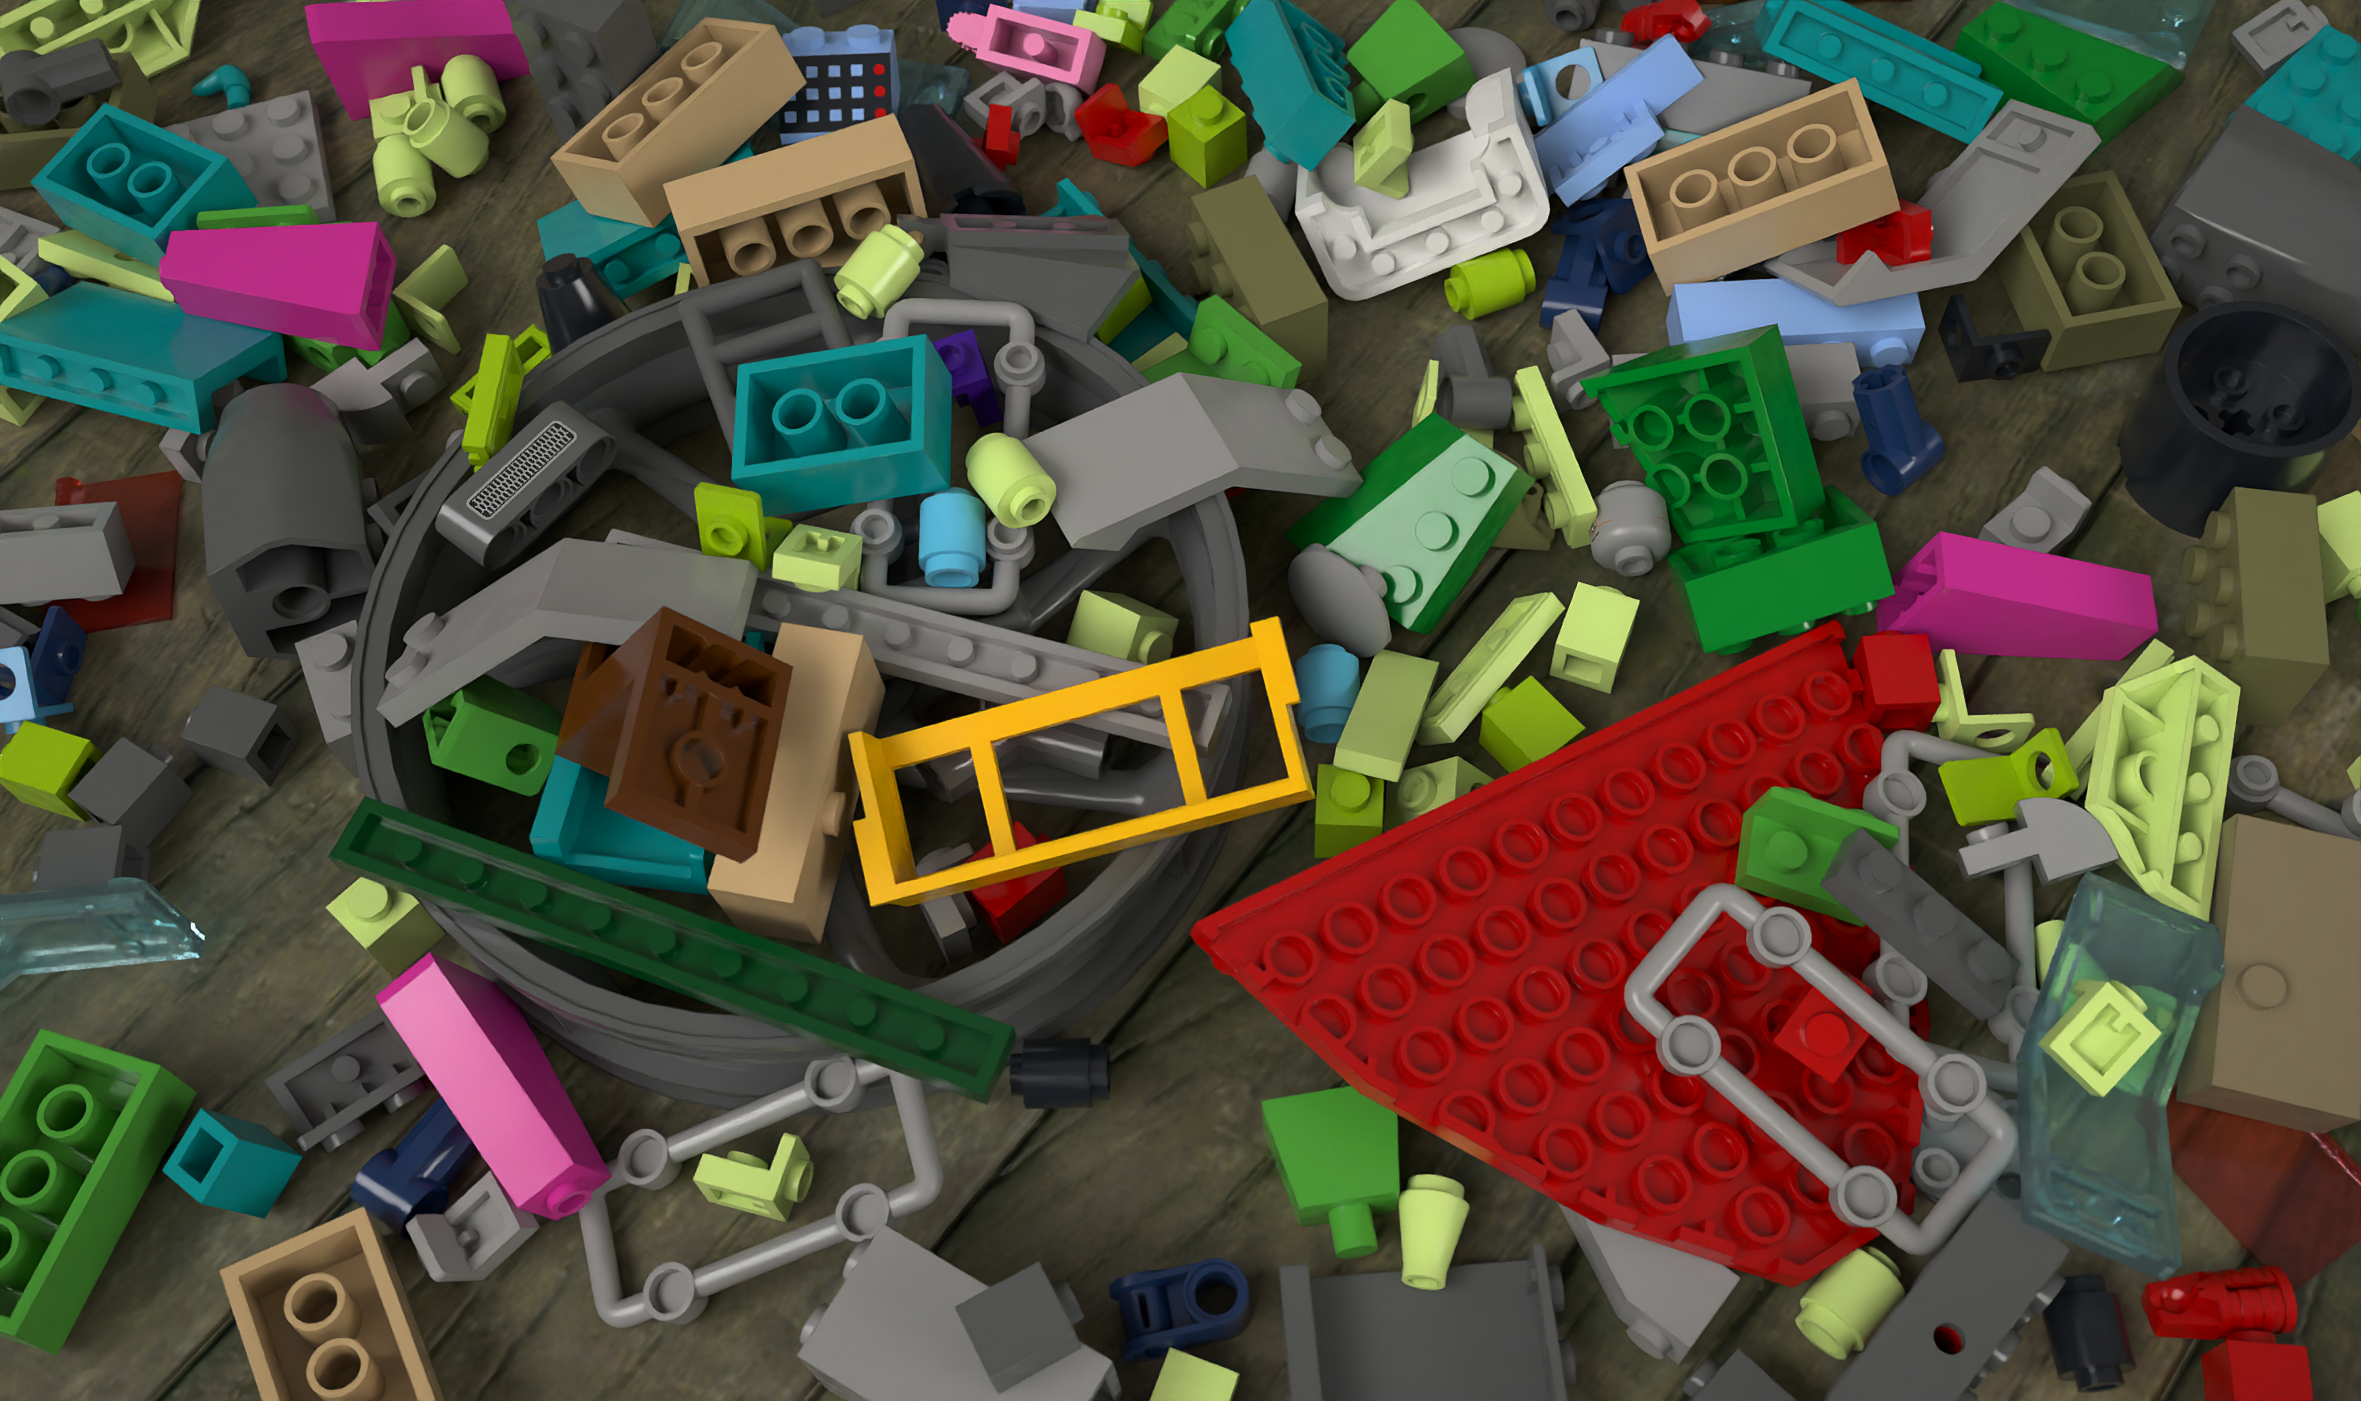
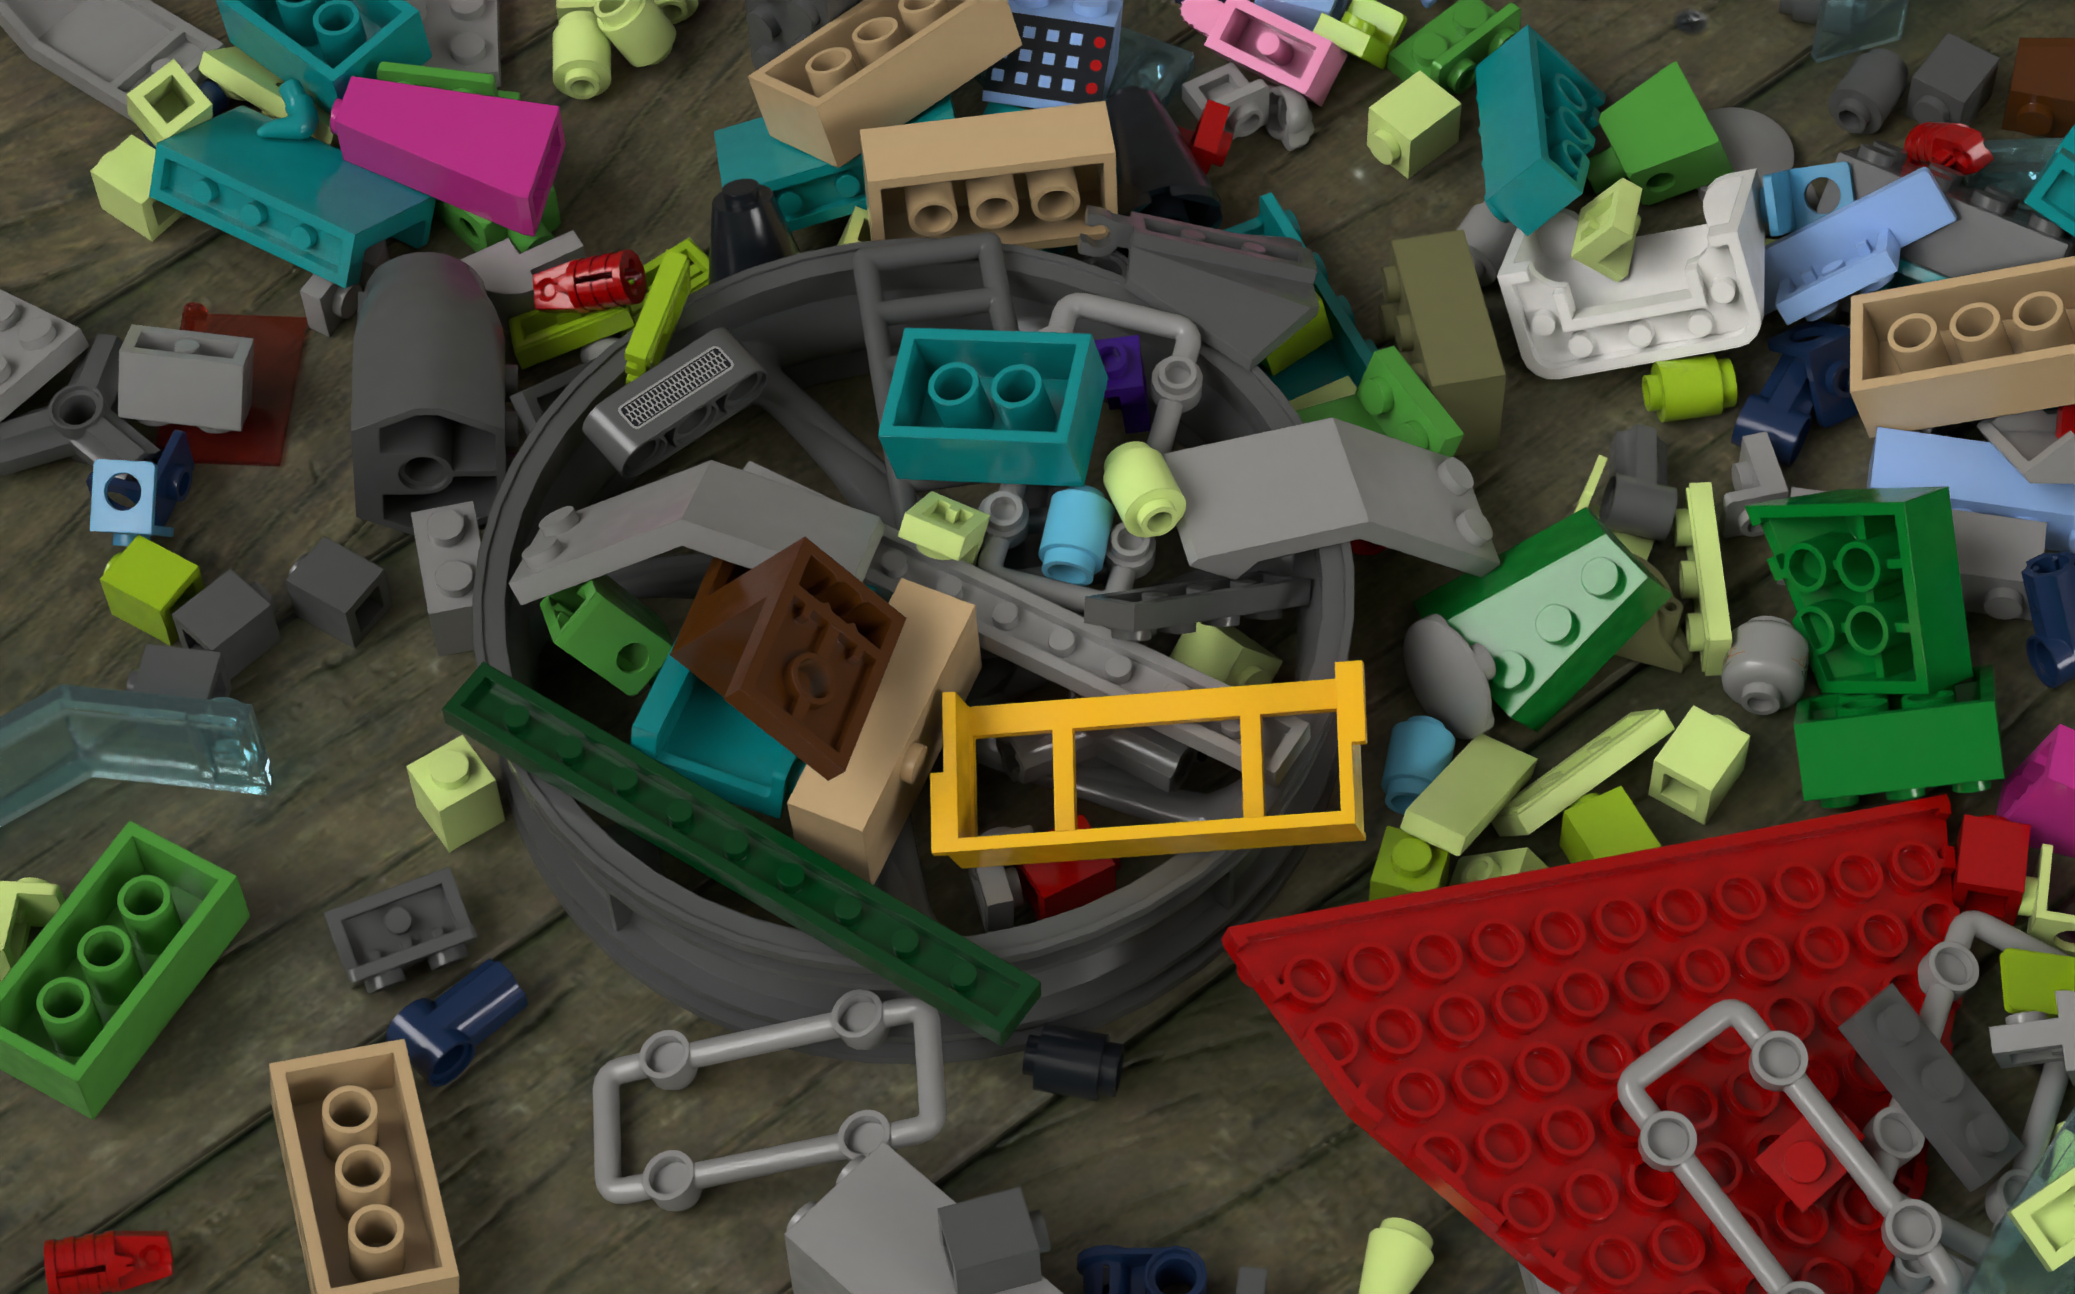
camera: 10 degrees right, 5 degrees down
teal brick [162,1108,303,1219] -> none
slope [375,952,612,1221] -> none
yellowish green bracket [391,244,468,355] -> none
light grey bracket [406,1170,540,1282] -> none
yellowish green bracket [693,1133,813,1222] -> none
lime bracket [694,482,793,573] -> none
yellowish green brick [834,224,924,319] -> none
red bracket [1074,83,1169,168] -> none
lime brick [1167,84,1247,190] -> none
bright green torso [1261,1086,1400,1259] -> none
bright green bracket [1735,786,1900,927] -> none
none -> teal animal [257,79,319,140]
none -> lime tile [509,305,636,370]
none -> red hinge [533,249,646,314]
none -> dark grey plate [1084,571,1311,641]

